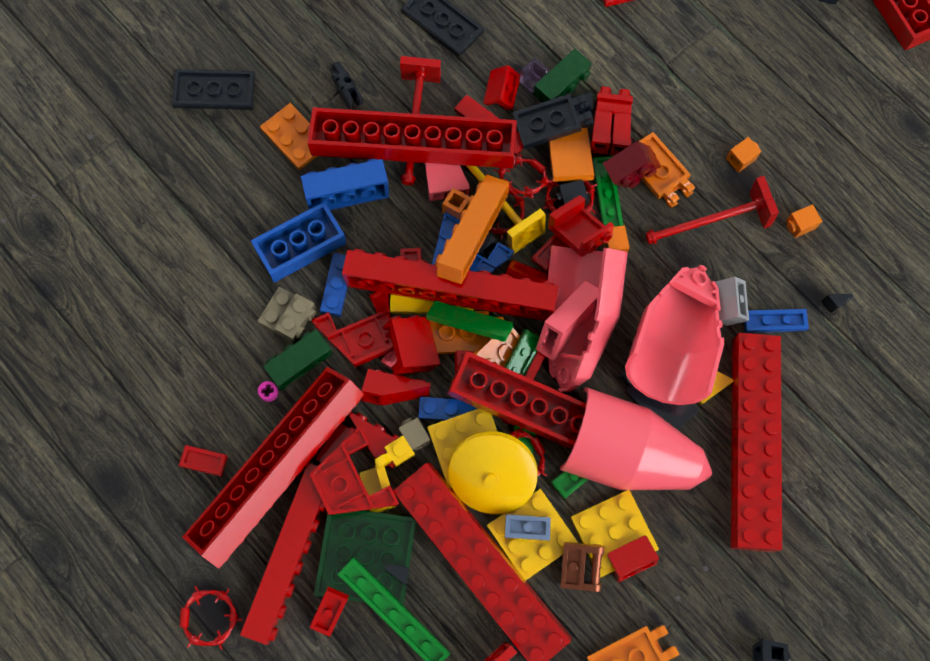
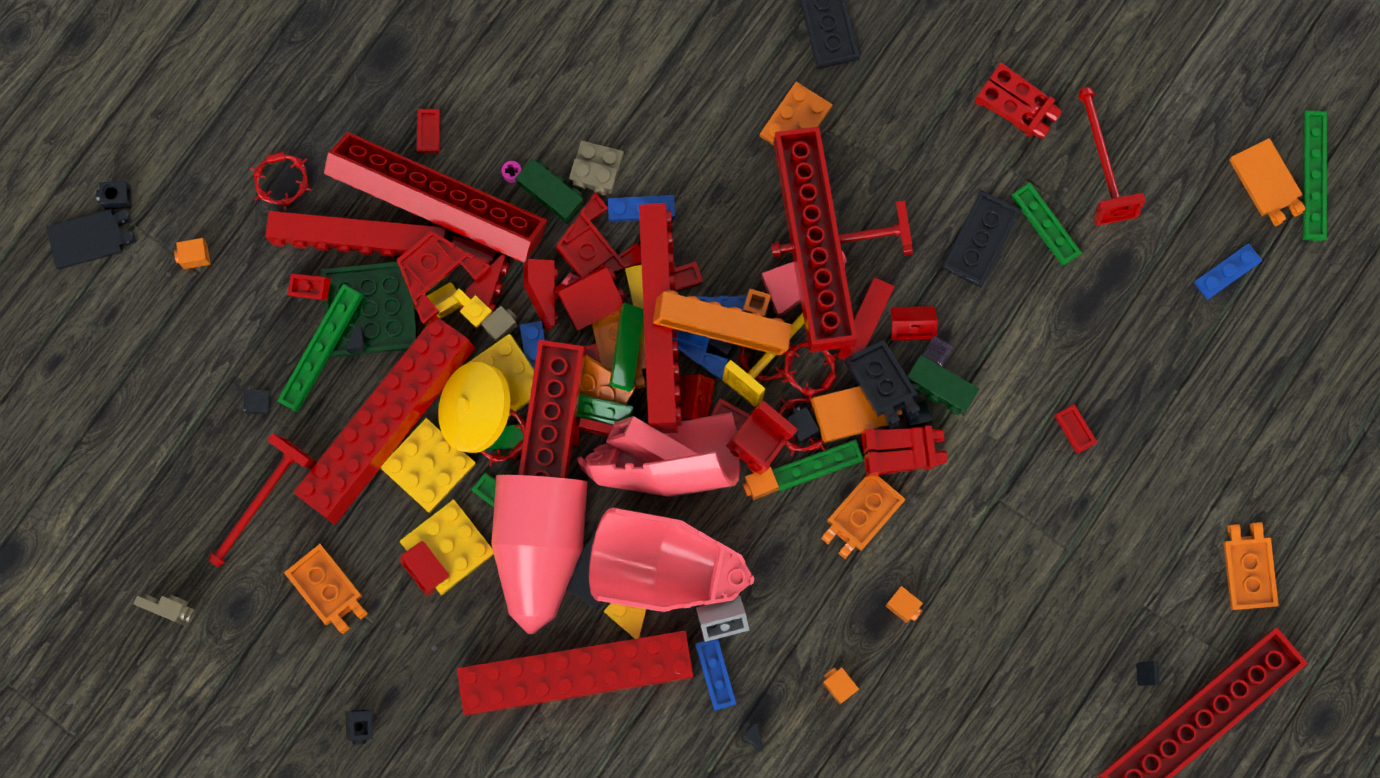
camera: 85 degrees right, 5 degrees up
blue brick [251,202,346,283] -> none
blue brick [301,159,389,210] -> none
black hinge [330,62,364,108] -> none
sand blue plate [505,515,551,541] -> none
copper plate [561,542,605,592] -> none
dark red brick [603,141,661,188] -> none
red tile [645,176,779,245] -> none

